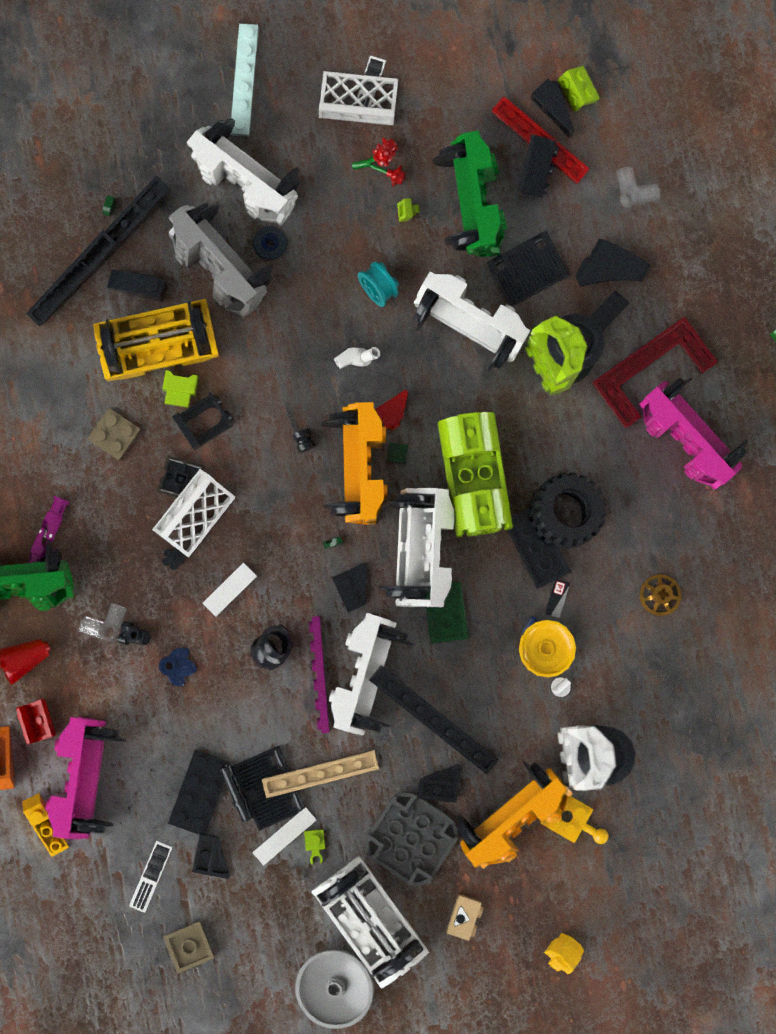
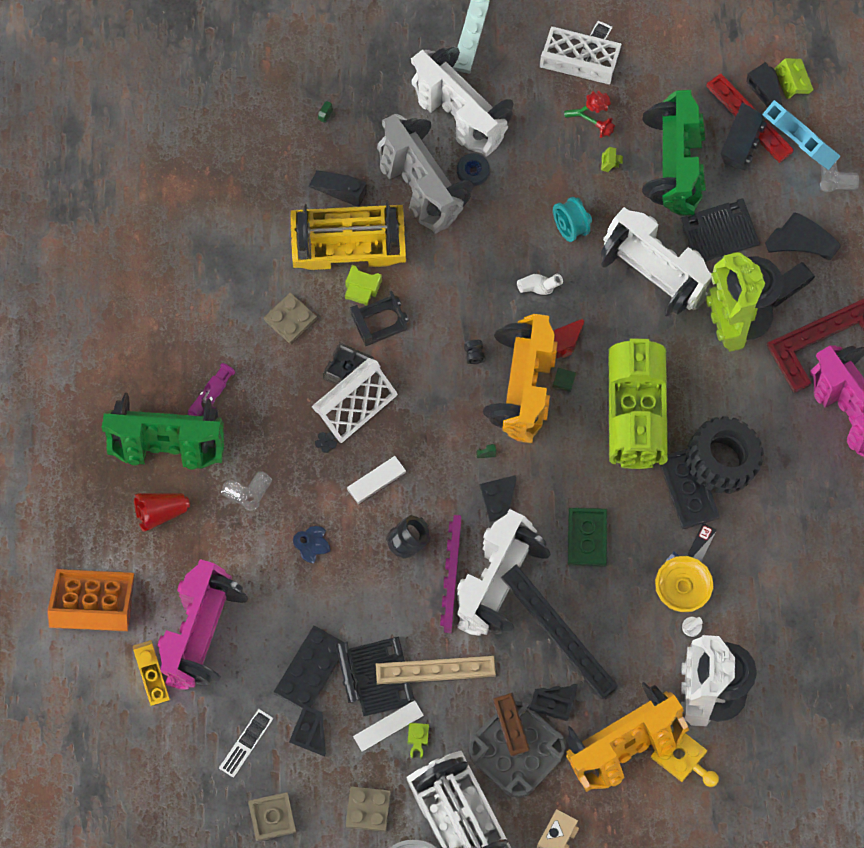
camera: 15 degrees right, 15 degrees down
red bracket [16,699,56,745] -> none
black slope [26,175,171,327] -> none
black plate [118,621,151,645] -> none
white piece [379,488,455,608] -> none
pearl gold wheel [640,574,681,616] -> none
none -> dark tan plate [346,786,391,832]
none -> reddish brown tile [493,693,531,757]
none -> medium azure arch [762,100,840,170]

